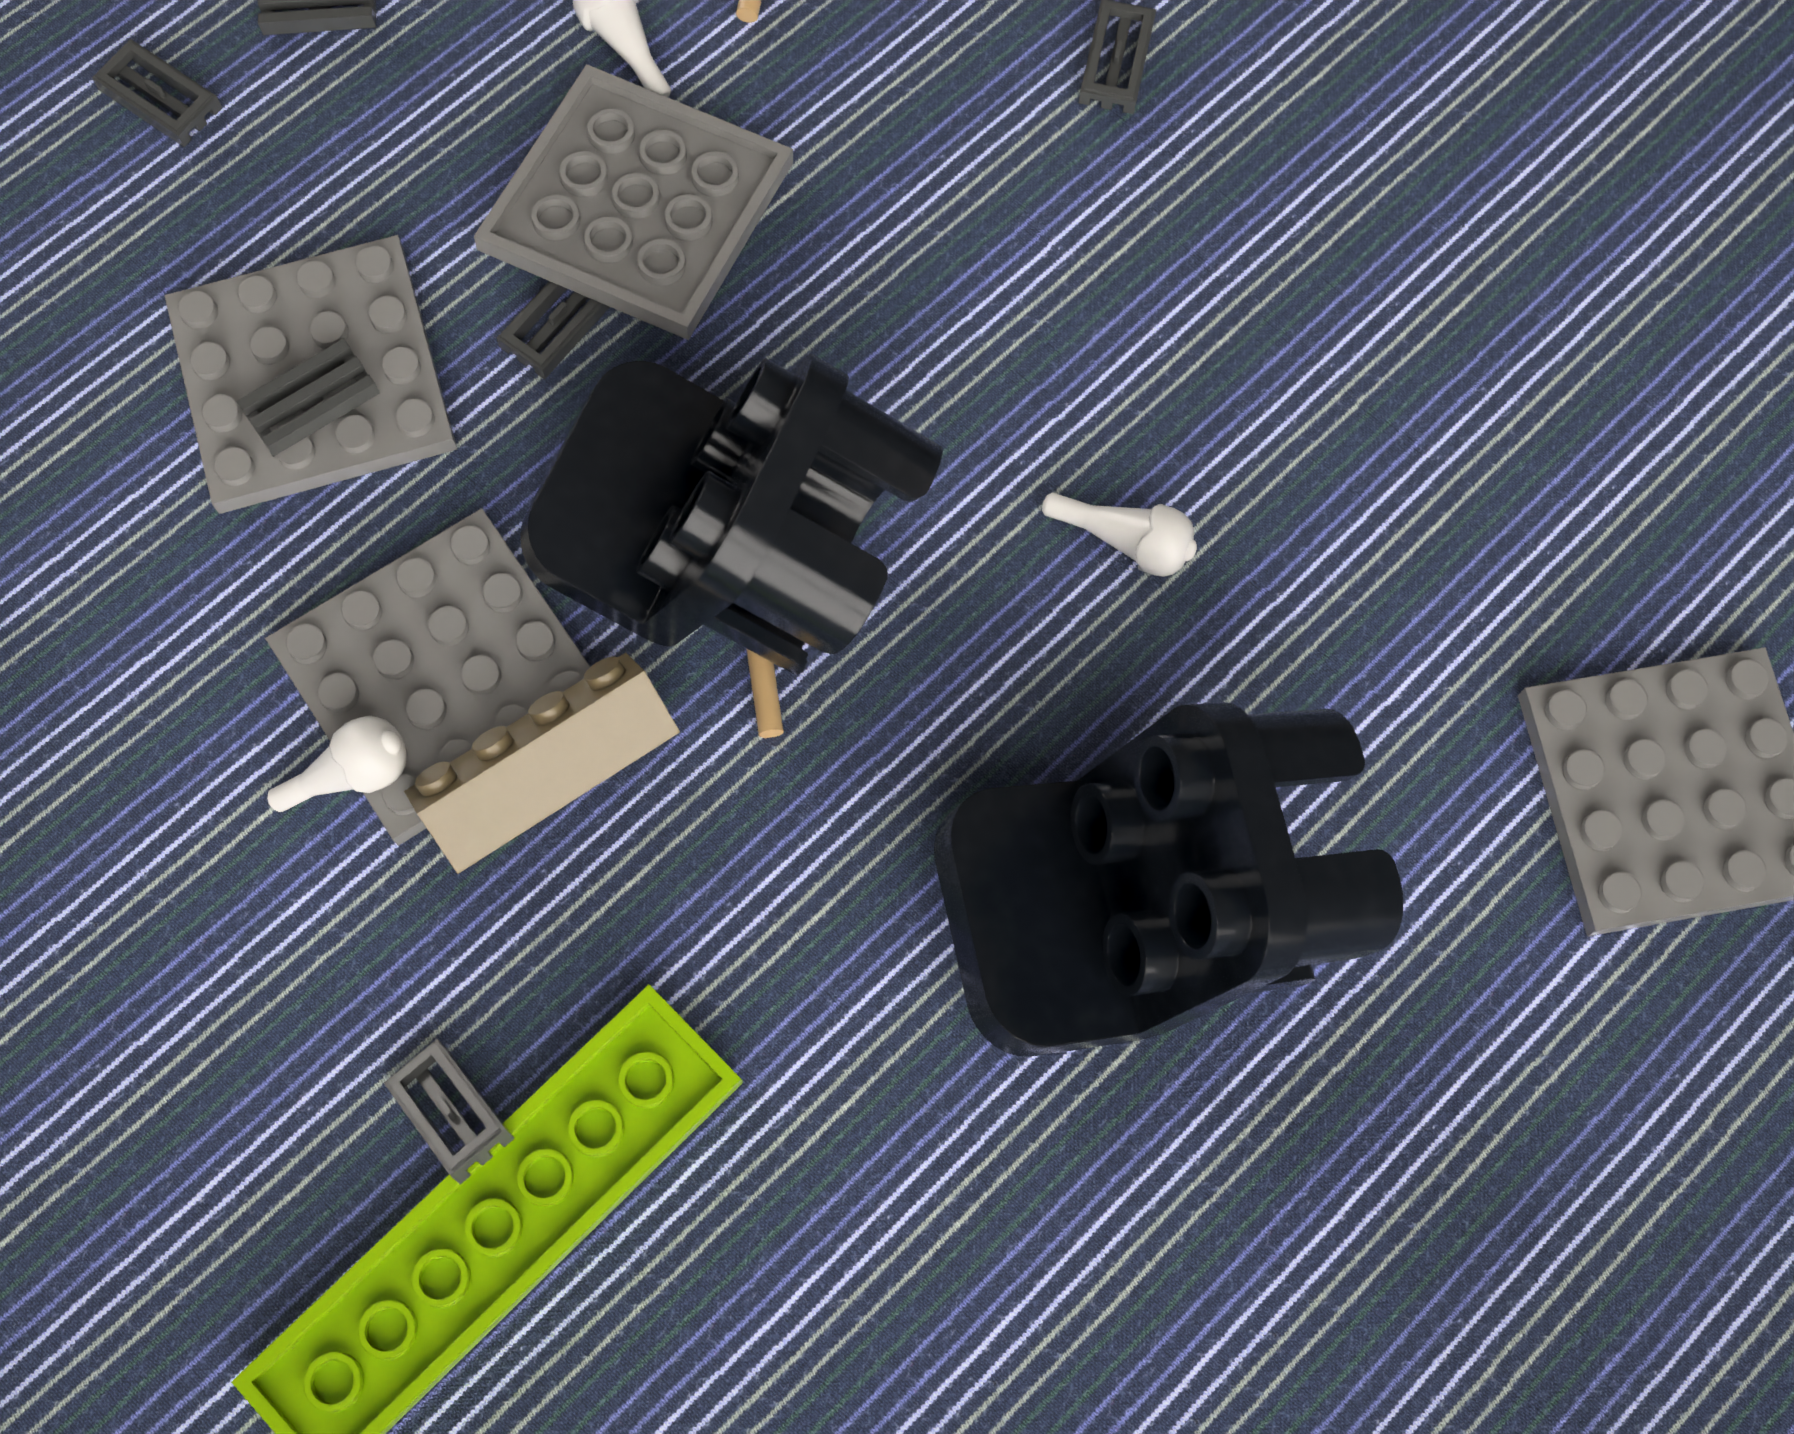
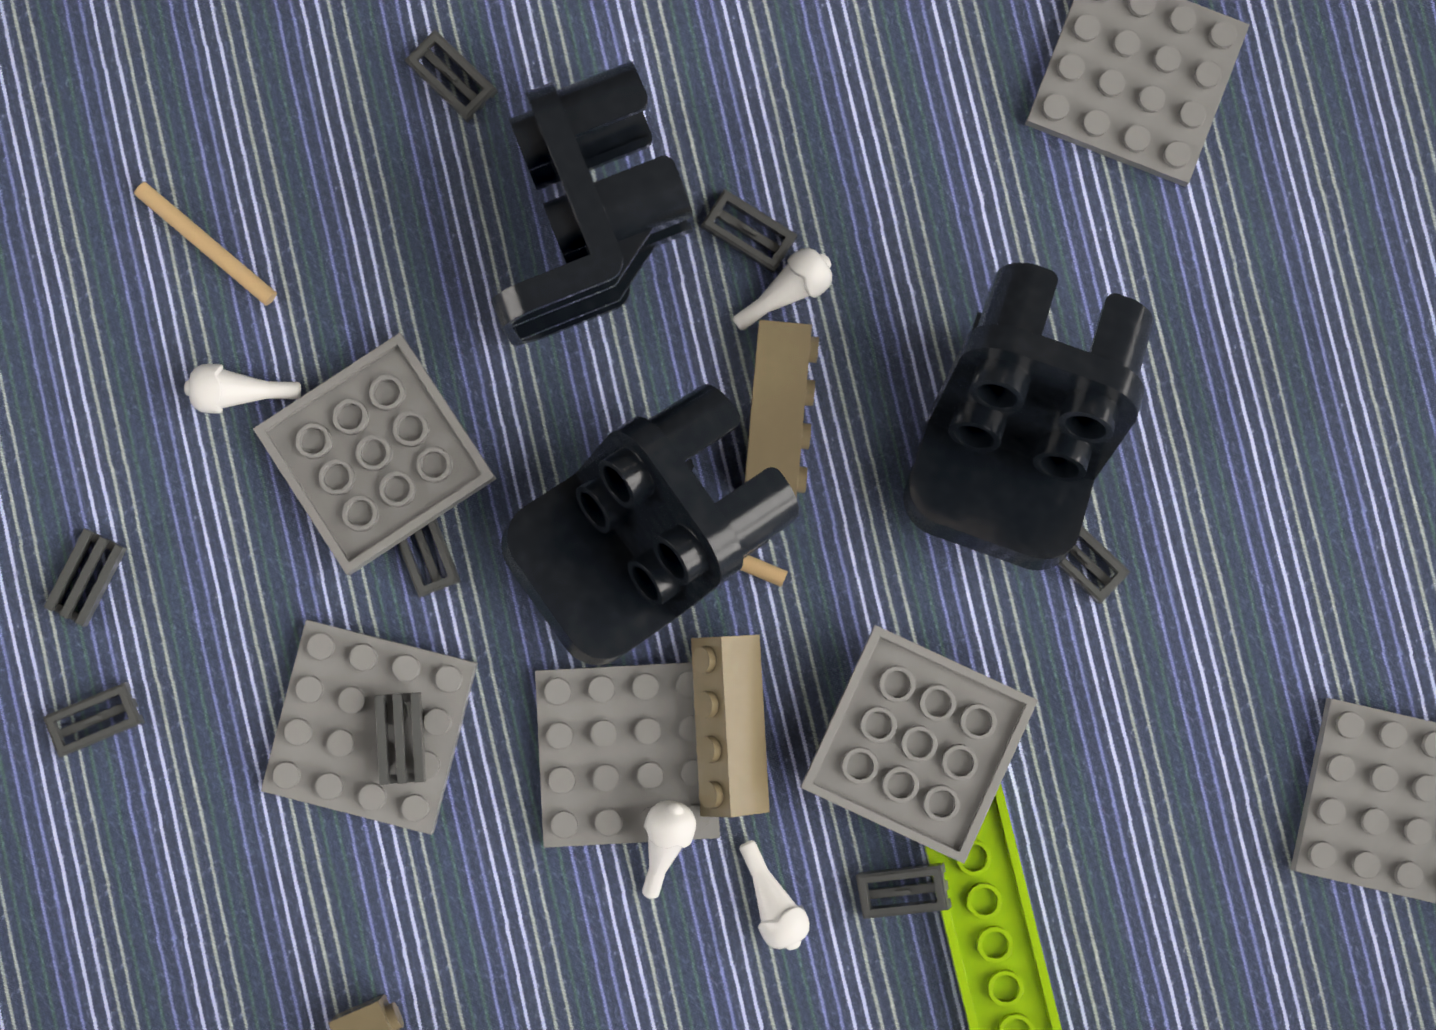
camera: 60 degrees left, 15 degrees up
none -> black piece [491,61,693,345]
none -> dark grey tile [701,189,797,274]
none -> white piece [739,840,810,950]
none -> dark tan brick [744,320,819,499]
none -> light grey plate [800,625,1038,864]
none -> dark grey tile [1057,526,1130,604]

